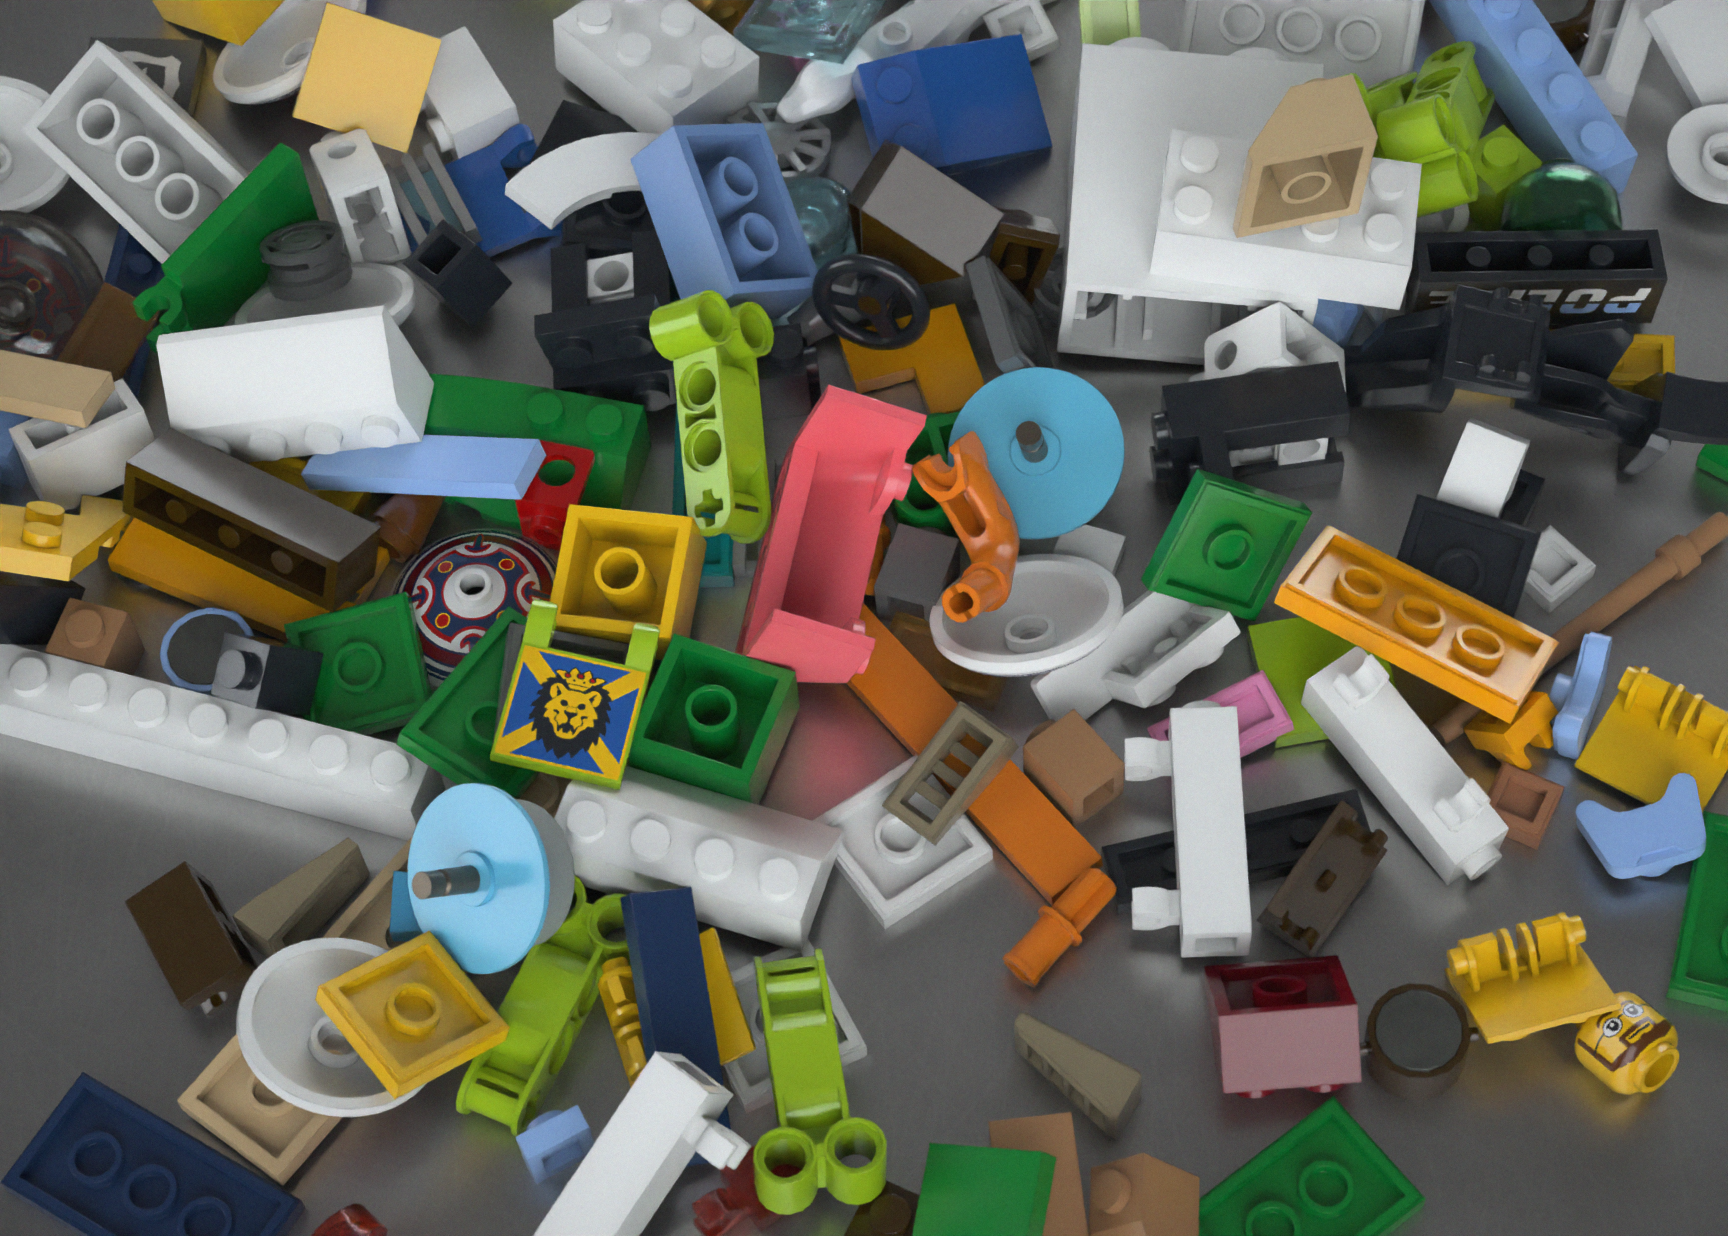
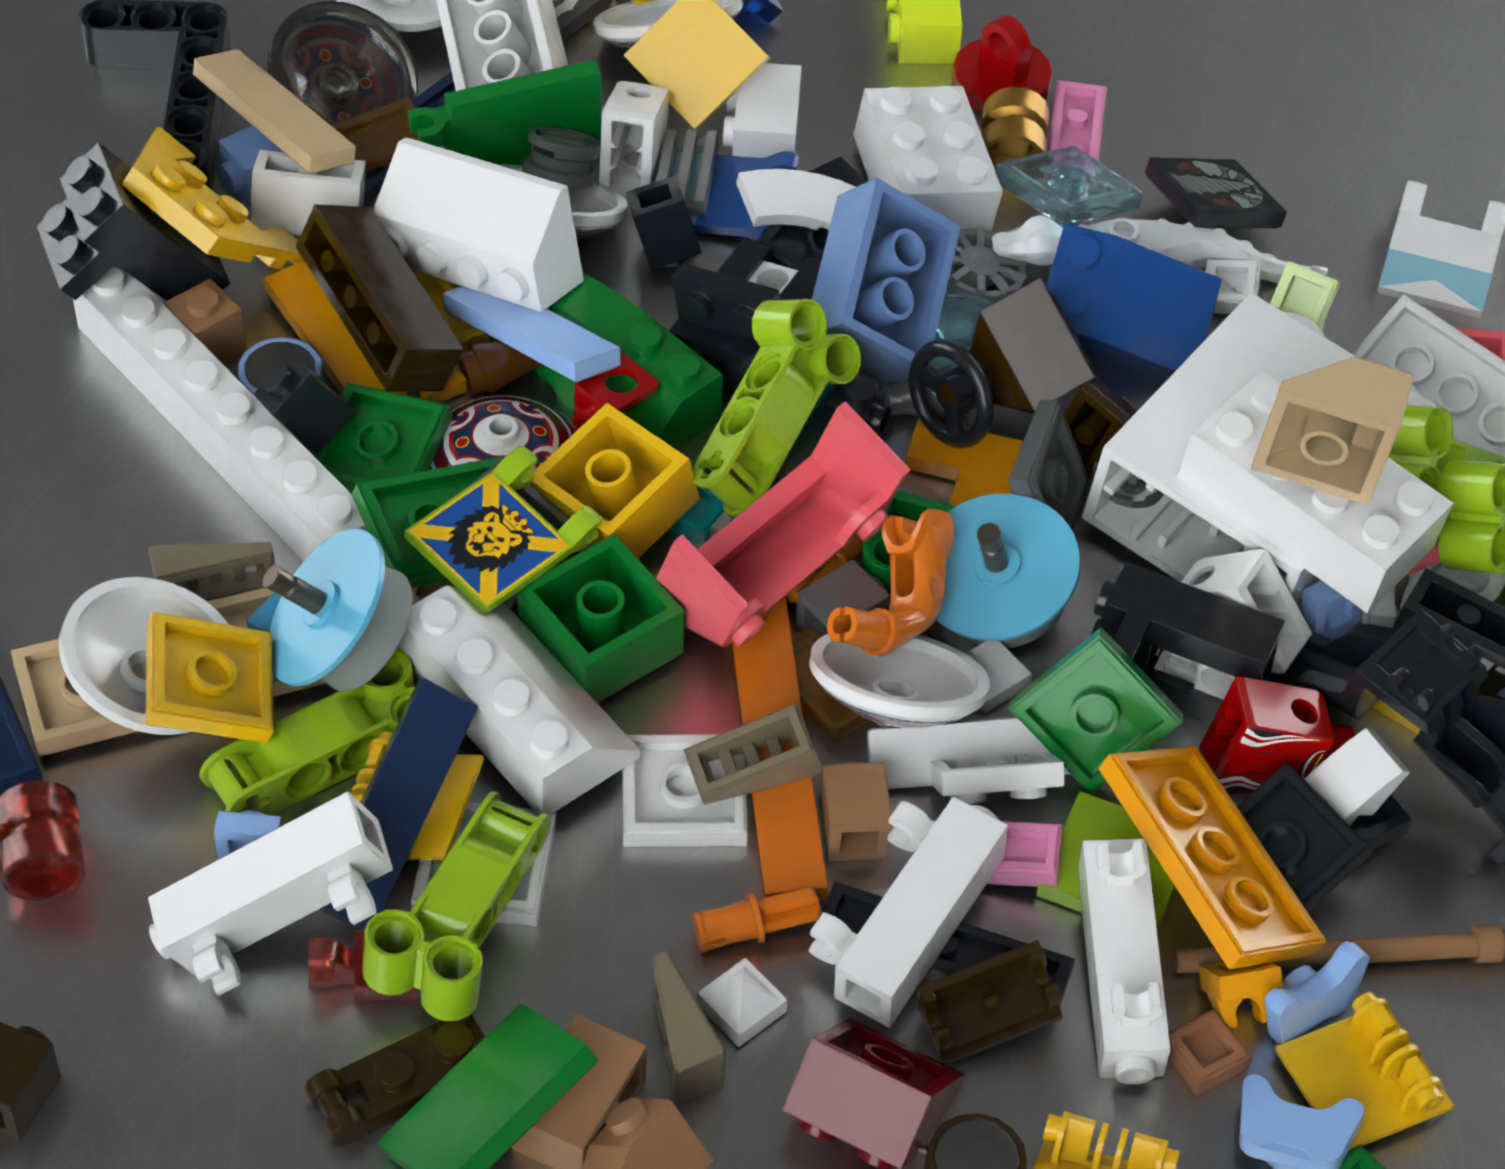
camera: 25 degrees right, 10 degrees down
dark brown hinge [124,861,258,1016] -> none
white tile [1524,525,1596,613] -> none
none -> white tile [696,958,788,1048]
none -> red torso [1199,677,1355,795]

